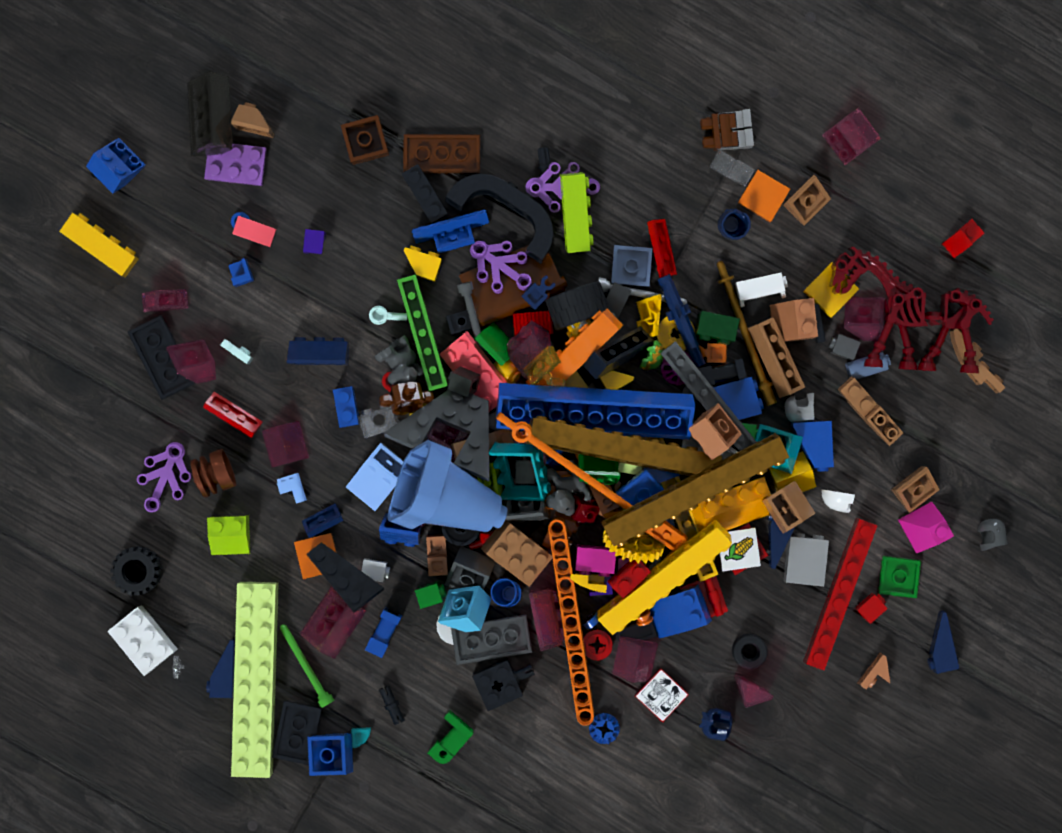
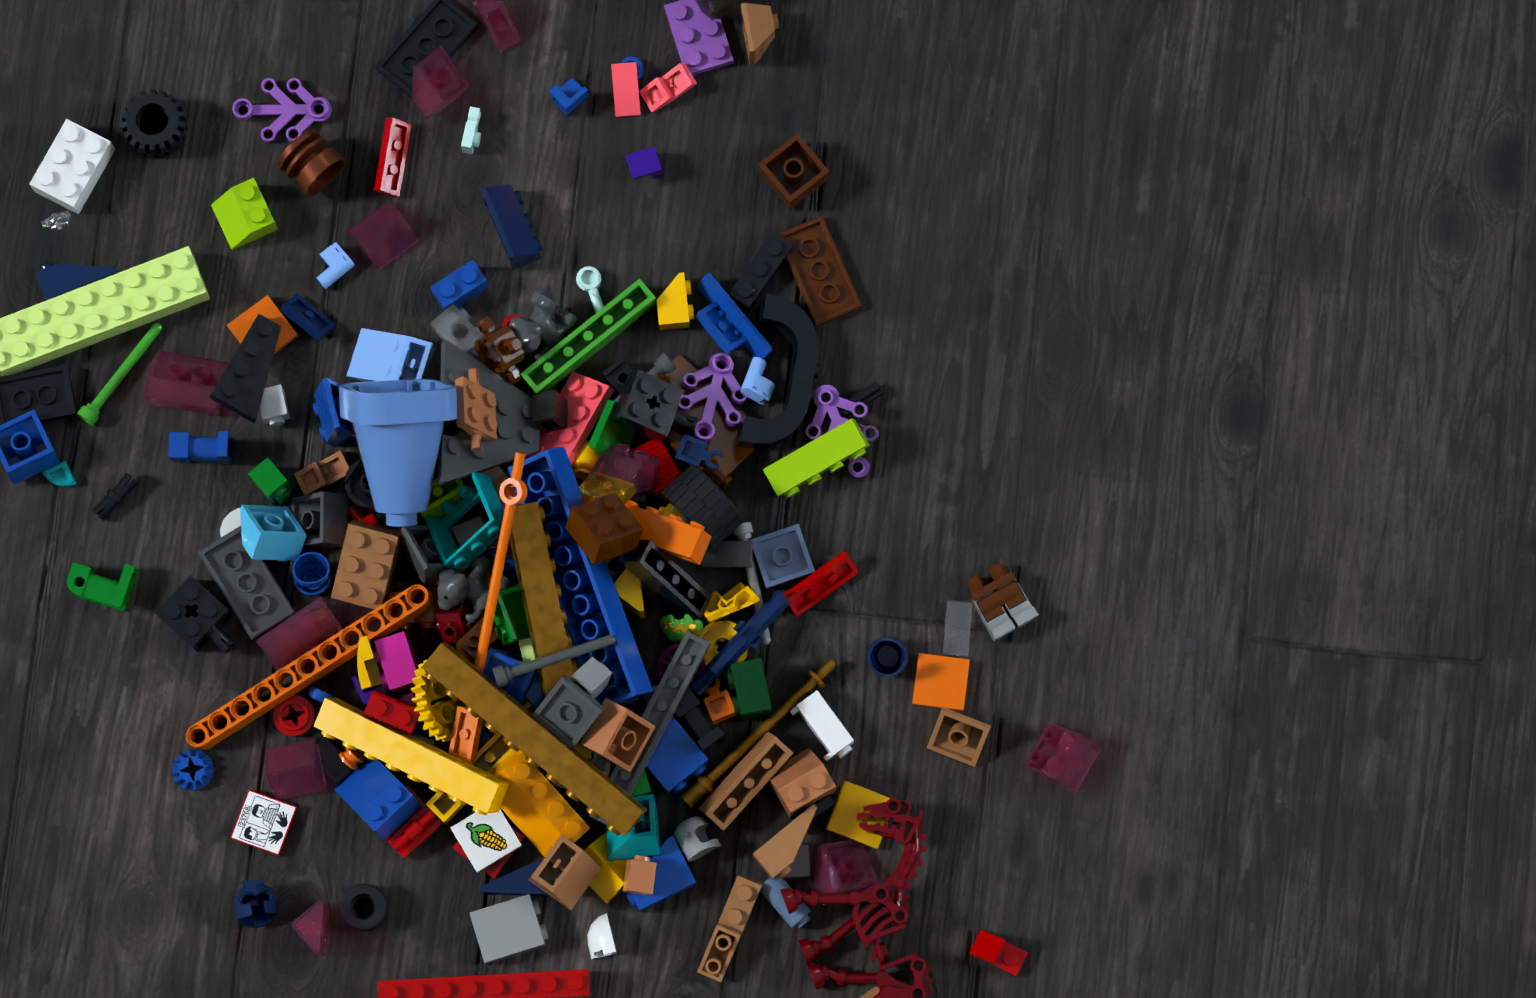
camera: 65 degrees right, 10 degrees down
none -> nougat plate [455,368,497,452]
none -> dark grey piece [492,634,616,688]
none -> dark grey plate [532,675,605,749]
none -> reddish brown brick [565,492,643,565]
none -> light grey brick [571,657,612,698]
none -> black brick [611,369,698,441]
none -> nougat brick [623,855,657,896]
none -> coral slope [639,63,697,112]
none -> light blue piece [740,357,775,405]
none -> medium nougat slope [753,804,817,880]

